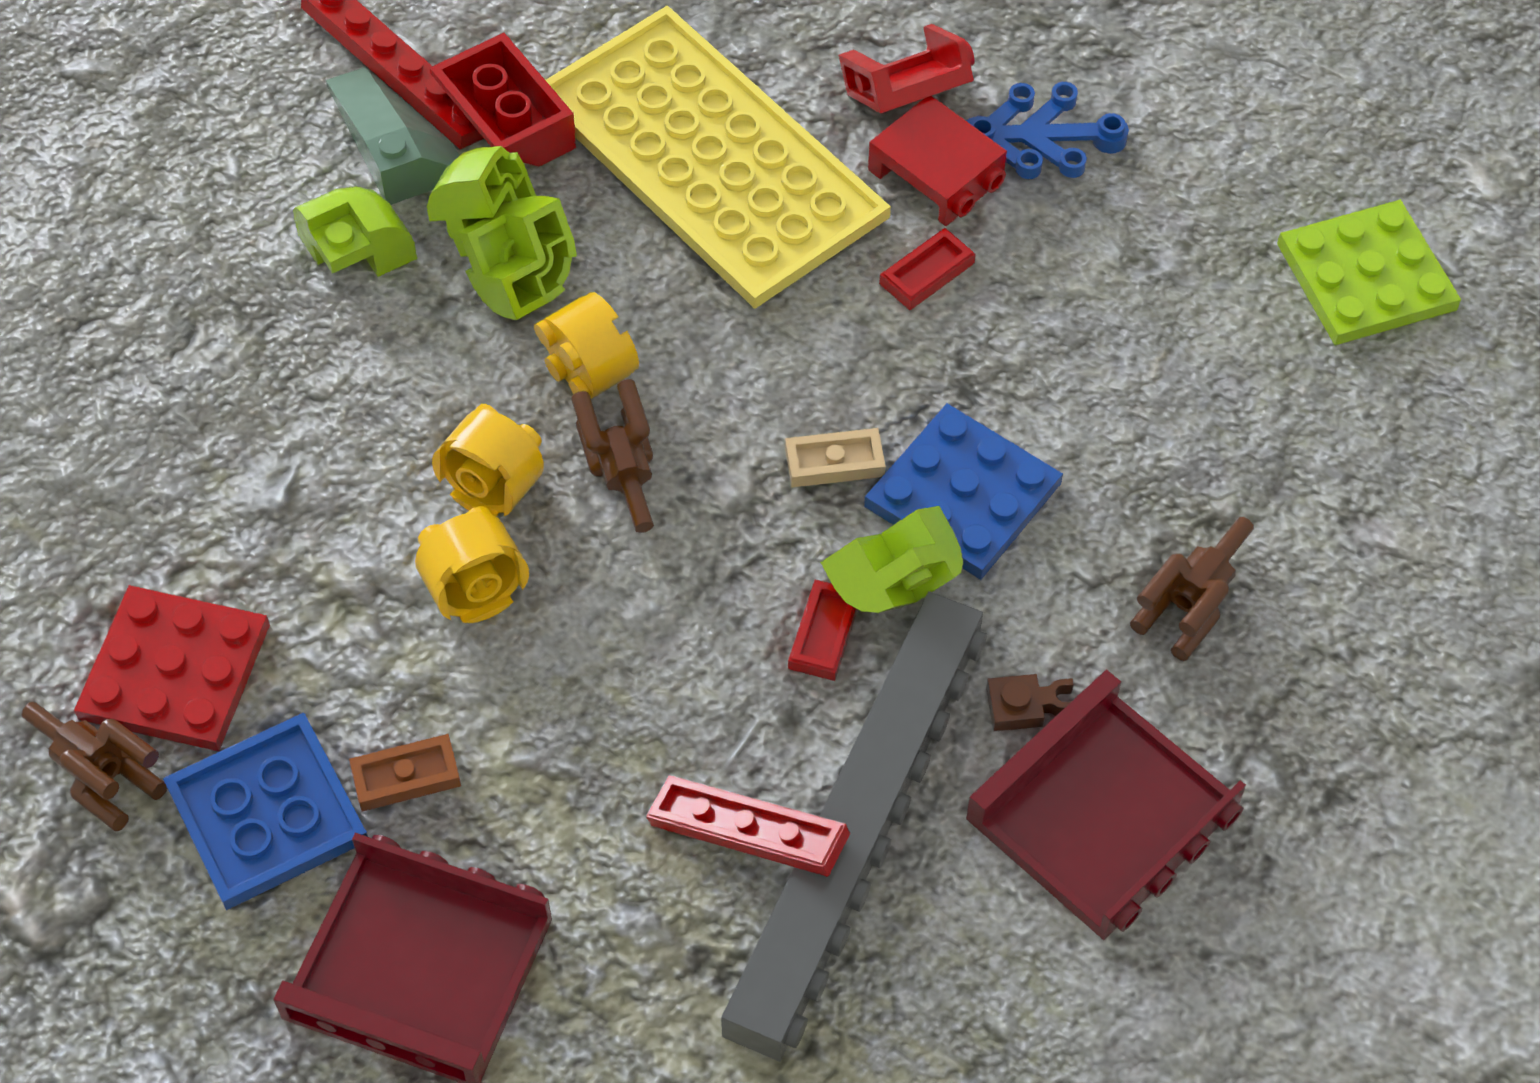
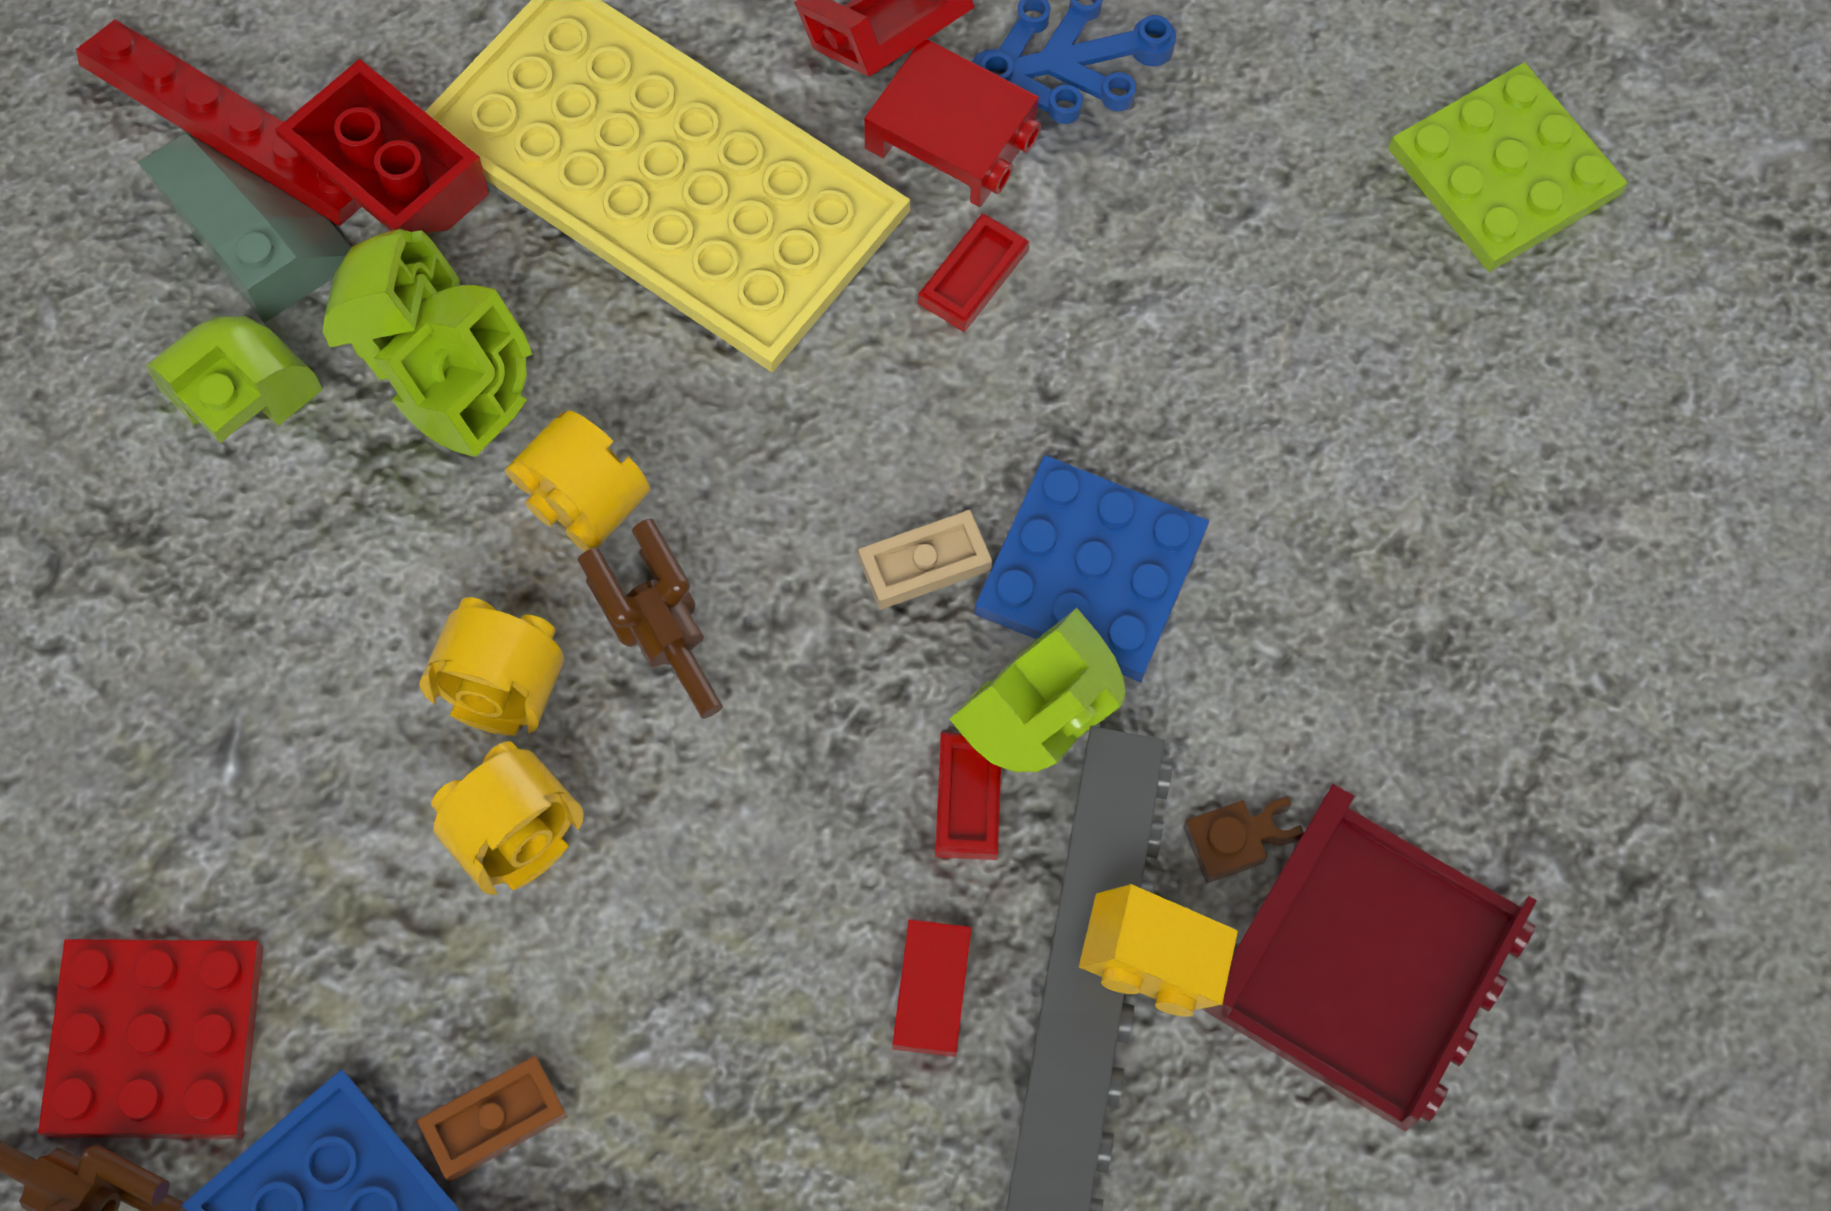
camera: 15 degrees left, 10 degrees up
tile [646,775,851,877] -> none
reddish brown plant [1130,517,1254,661] -> none
none -> red tile [892,919,972,1058]
none -> yellow brick [1079,884,1238,1017]

